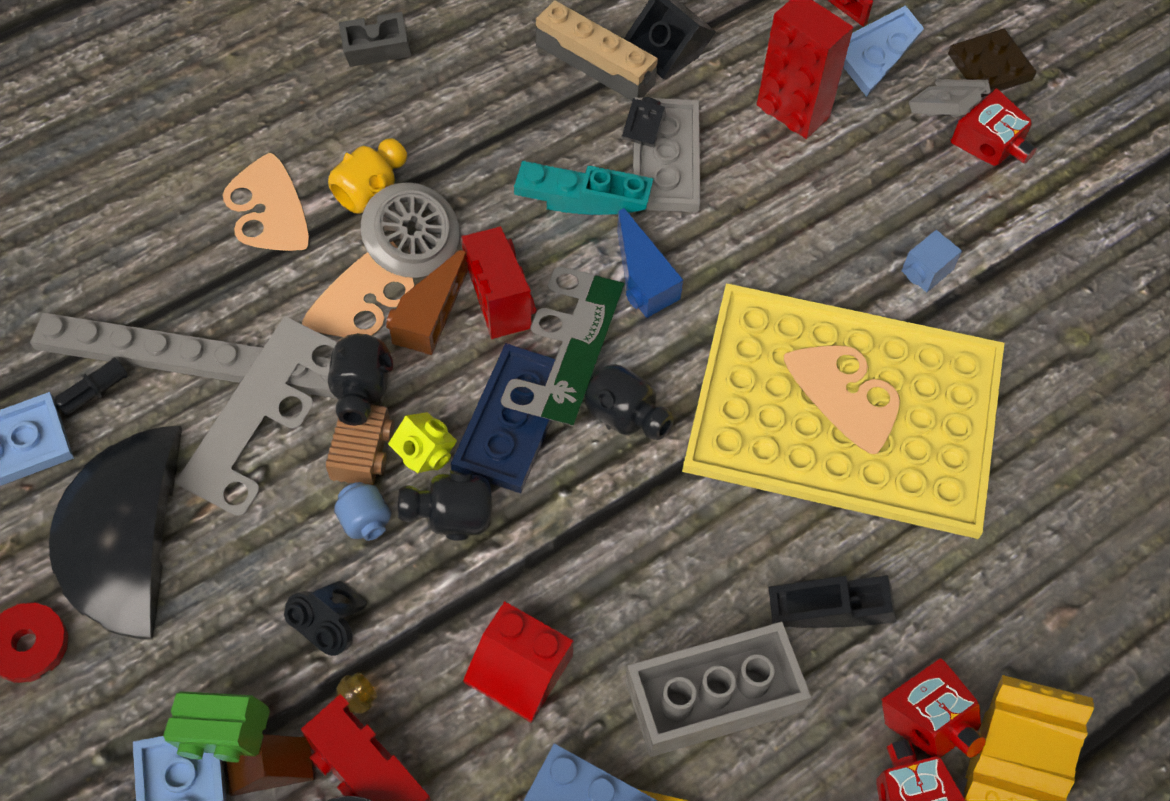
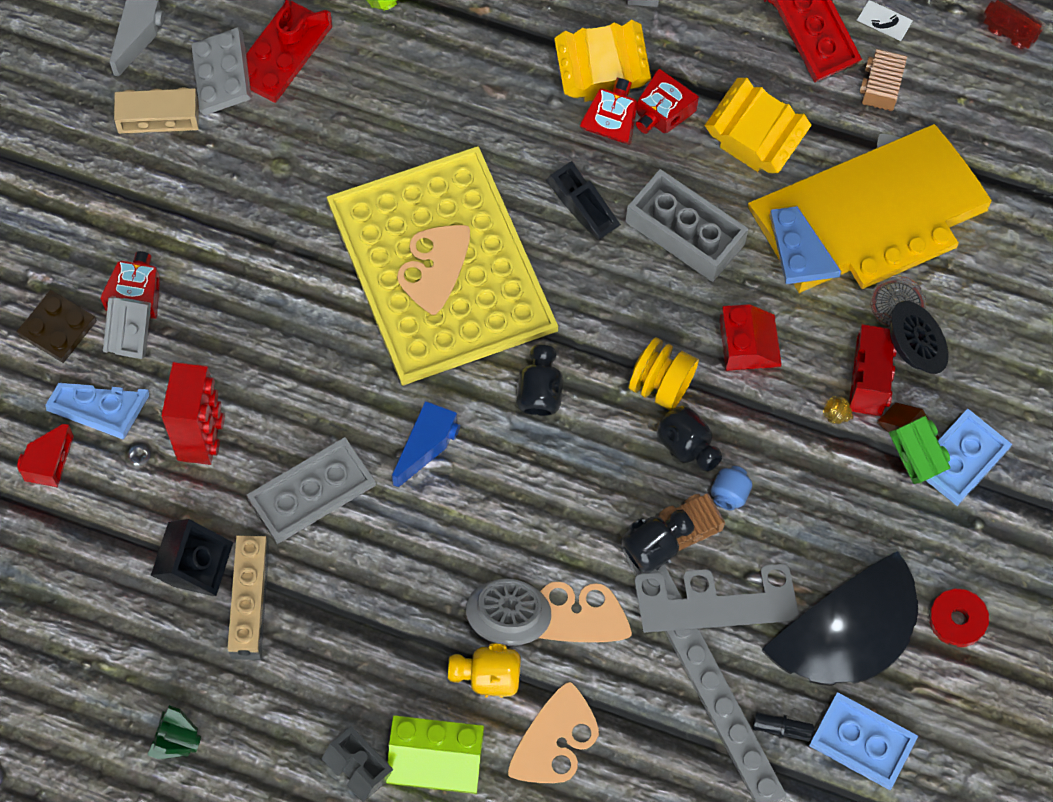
camera: 125 degrees left, 5 degrees up
black bracket [284,581,367,656] -> none
dark orange slope [386,250,468,355] -> none
neon yellow brick [388,412,457,473] -> none
dark blue plate [451,343,556,494] -> none
red wedge [461,226,536,339] -> none
piece [501,267,625,426] -> none
teal slope [514,161,654,215] -> none
black bracket [622,97,666,148] -> none
medium blue brick [901,230,962,293] -> none
none -> slope [386,715,484,794]
none -> yellow wheel [629,337,699,411]

